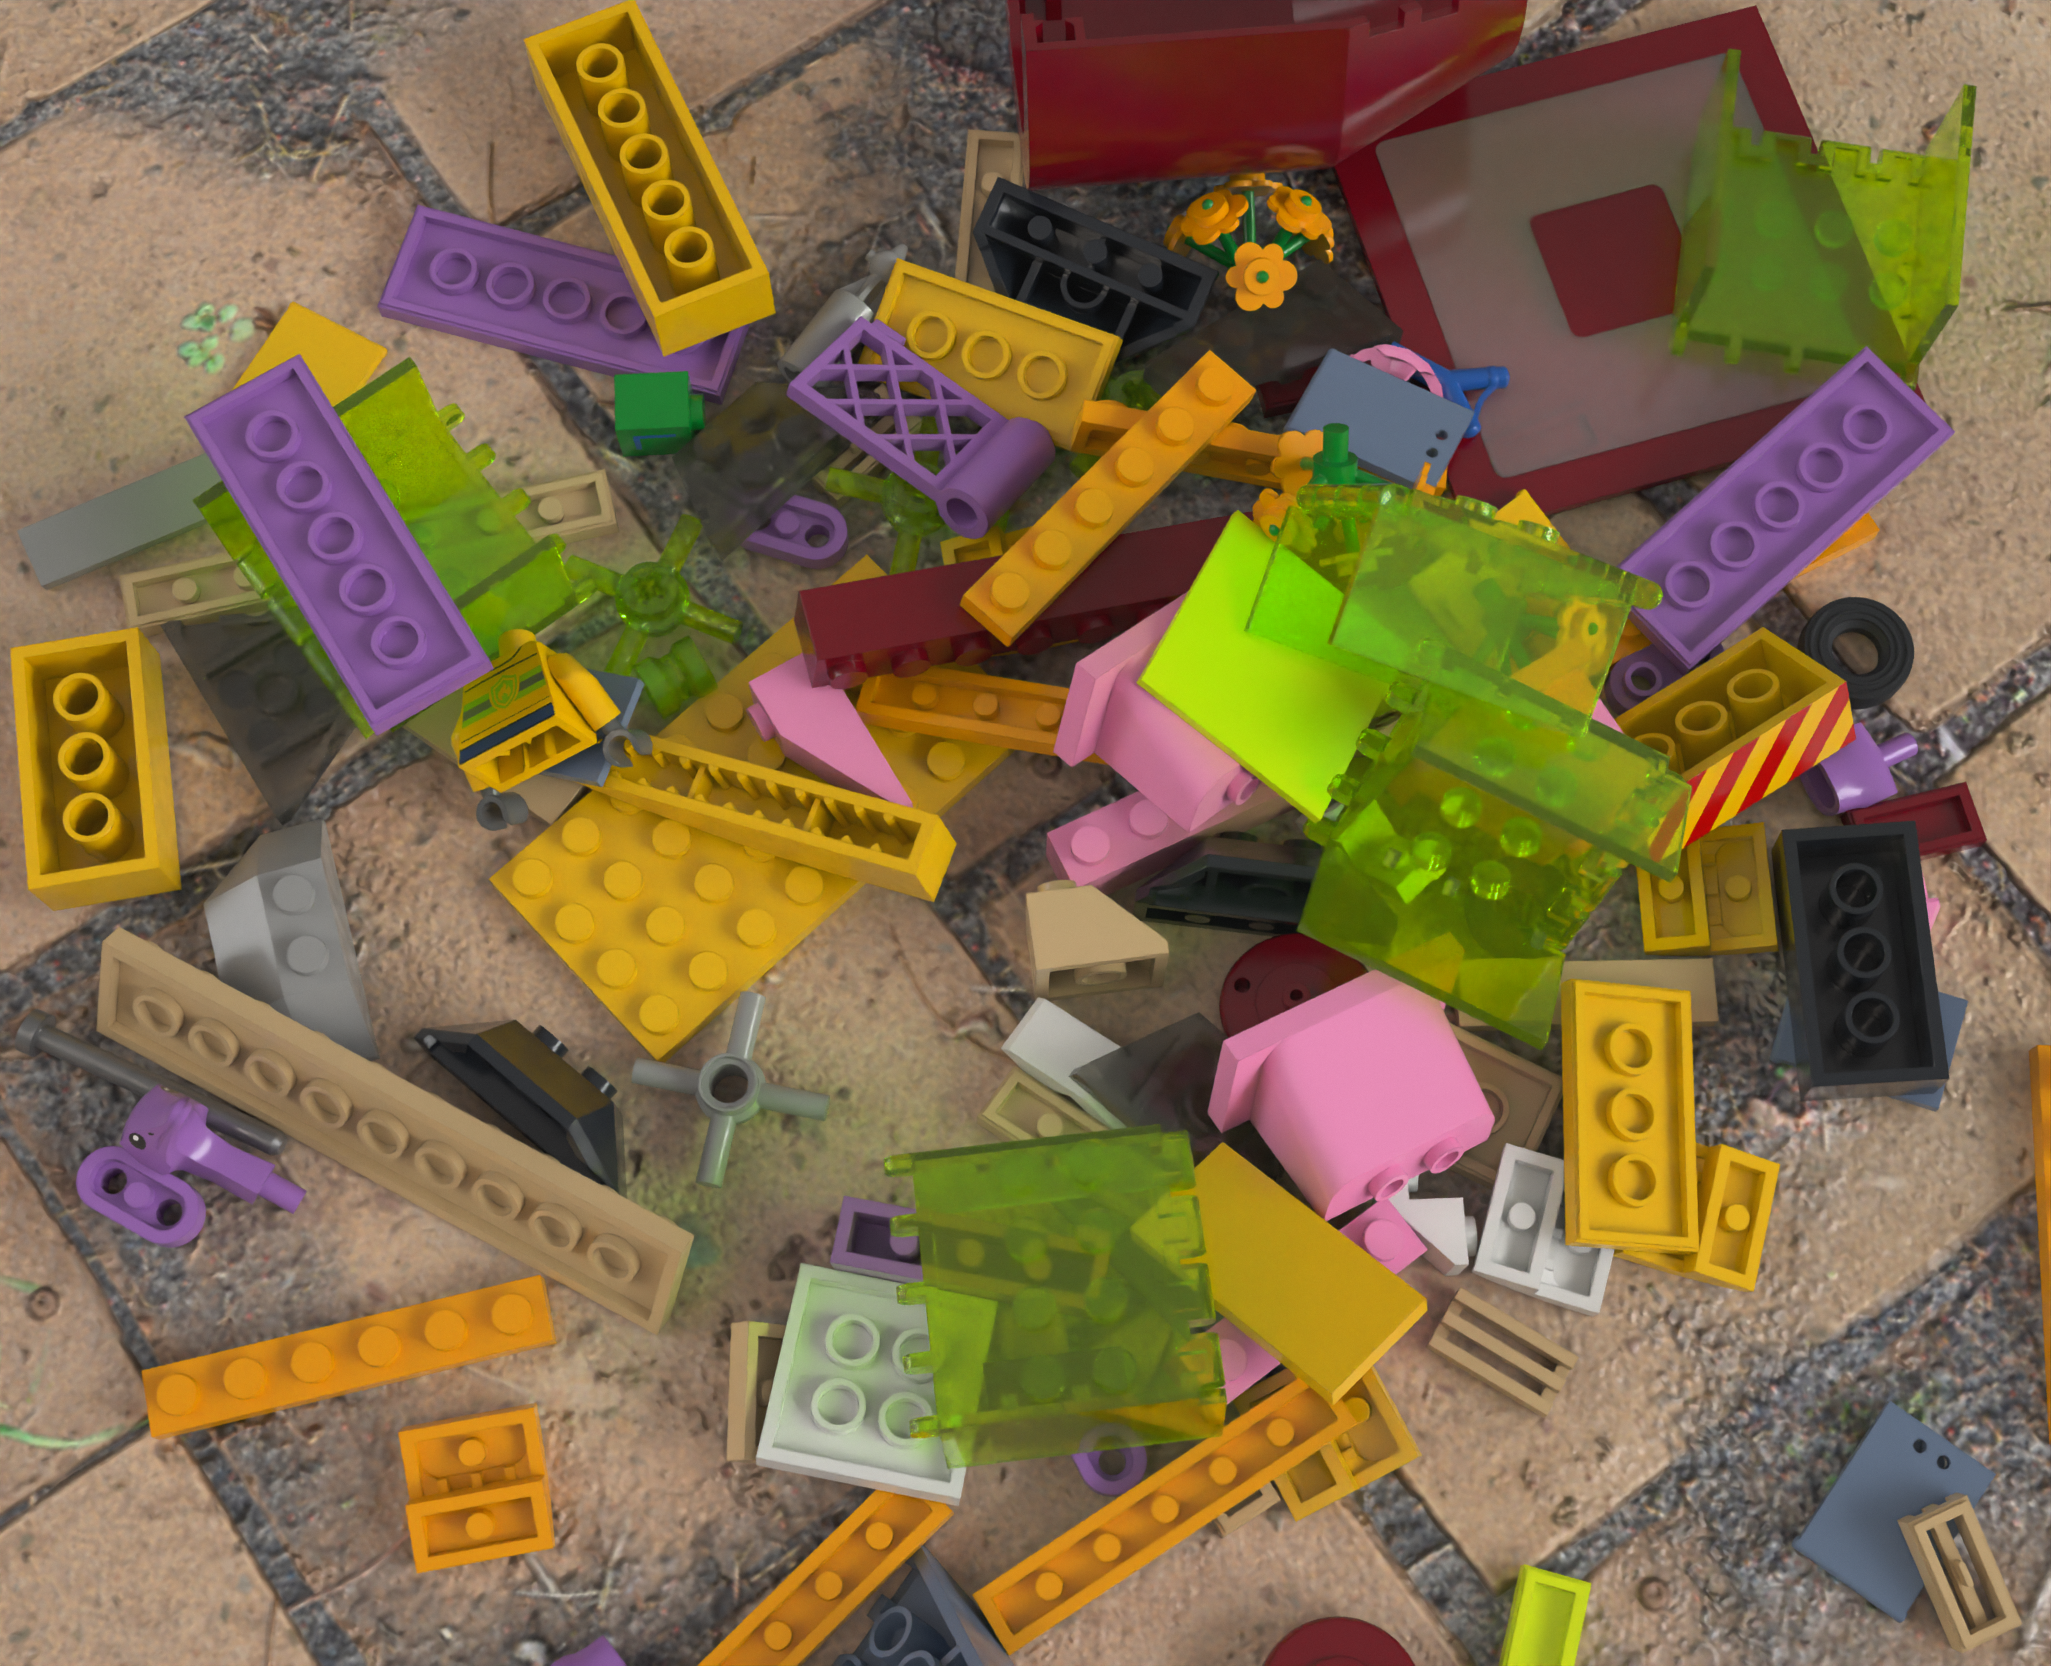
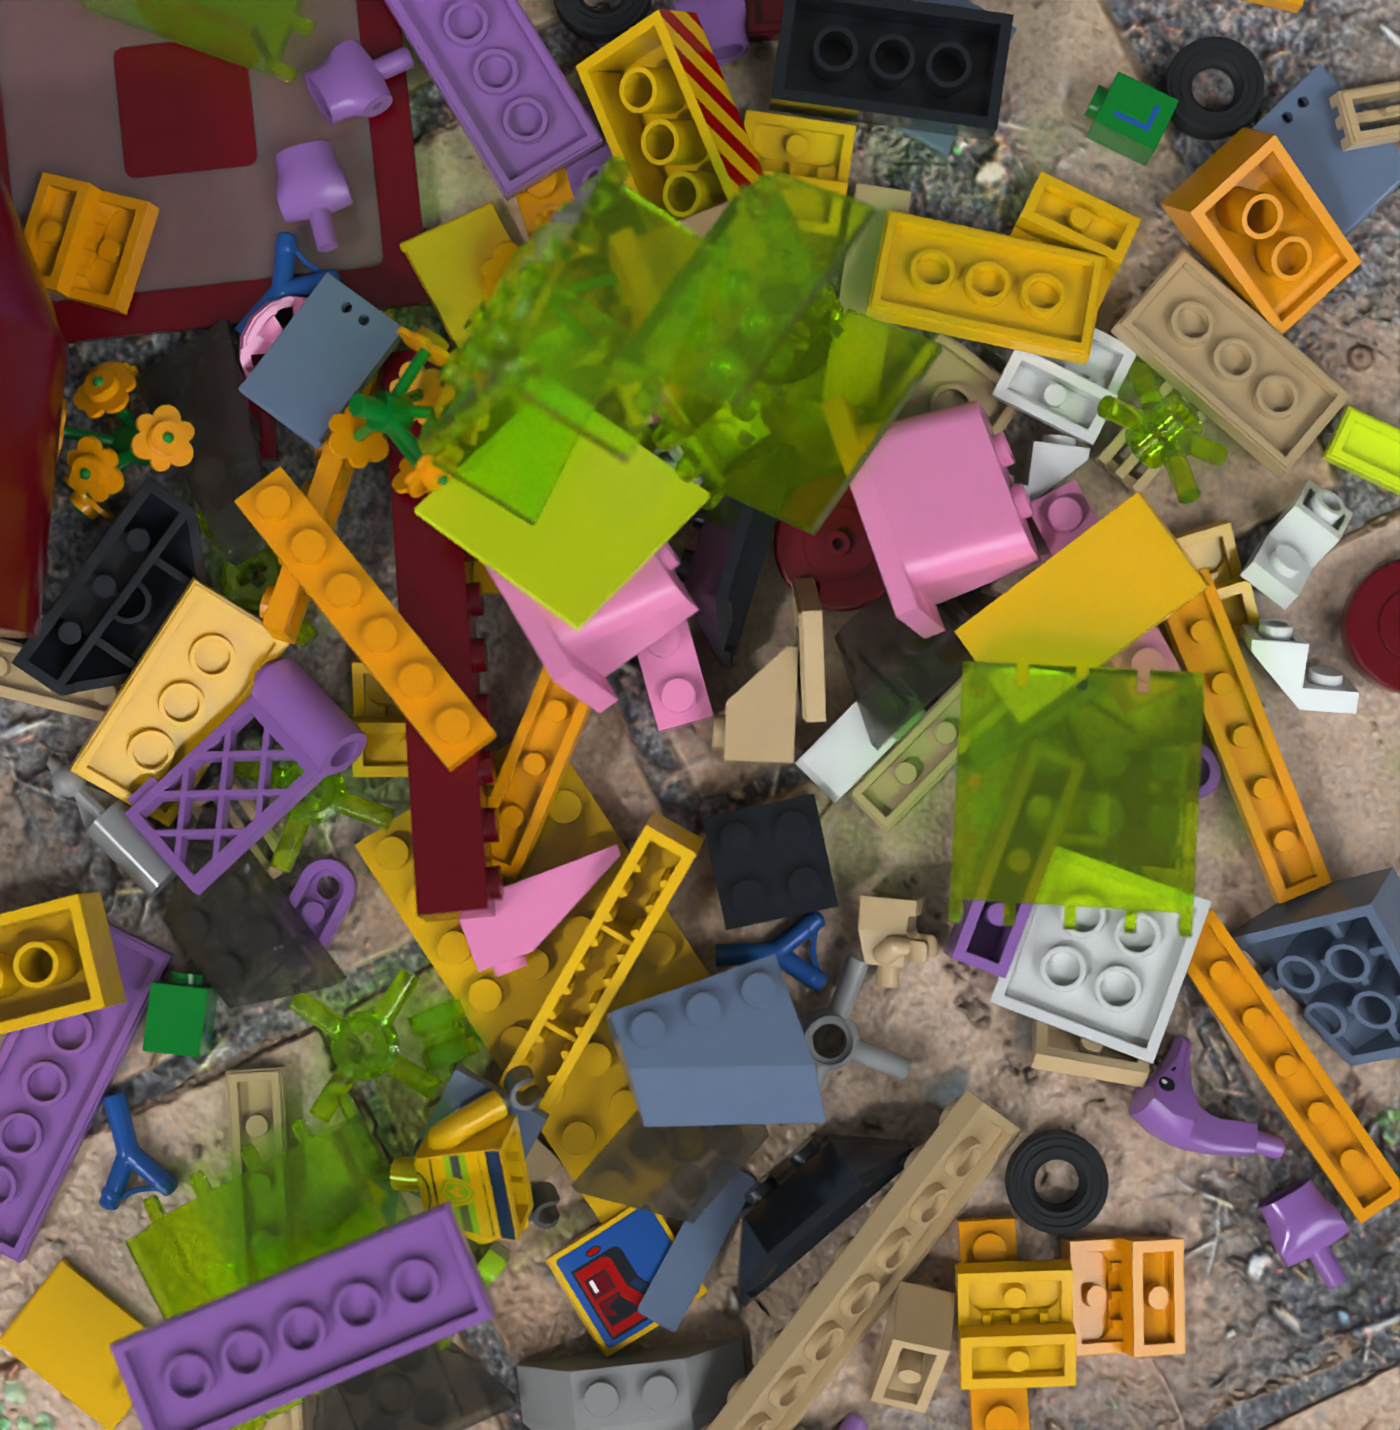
camera: 80 degrees left, 15 degrees up
none -> light orange slope [24,172,160,315]
none -> blue piece [99,1091,179,1211]
none -> medium lavender piece [274,140,354,252]
none -> medium lavender piece [304,40,414,125]
none -> lime tile [476,1240,510,1288]
none -> slope [545,1194,708,1357]
none -> clear smoke wing [570,1110,769,1224]
none -> sand blue wedge [605,954,827,1127]
none -> sand blue sticker [637,1159,756,1332]
none -> black brick [702,794,838,930]
none -> blue piece [715,911,828,992]
none -> tan tile [792,577,826,723]
none -> tan piece [858,891,940,988]
none -> tan slope [870,1281,956,1413]
none -> yellow slope [955,1259,1076,1390]
none -> black tyre [1005,1129,1109,1234]
none -> green brick [1084,71,1179,166]
none -> clear neon green bar [1097,361,1228,504]
none -> tan tile [1110,249,1351,478]
none -> medium lavender animal [1128,1036,1285,1159]
none -> light orange slope [1160,127,1362,335]
none -> black tyre [1162,37,1265,141]
none -> white slope [1240,480,1353,610]
none -> white slope [1240,619,1359,714]

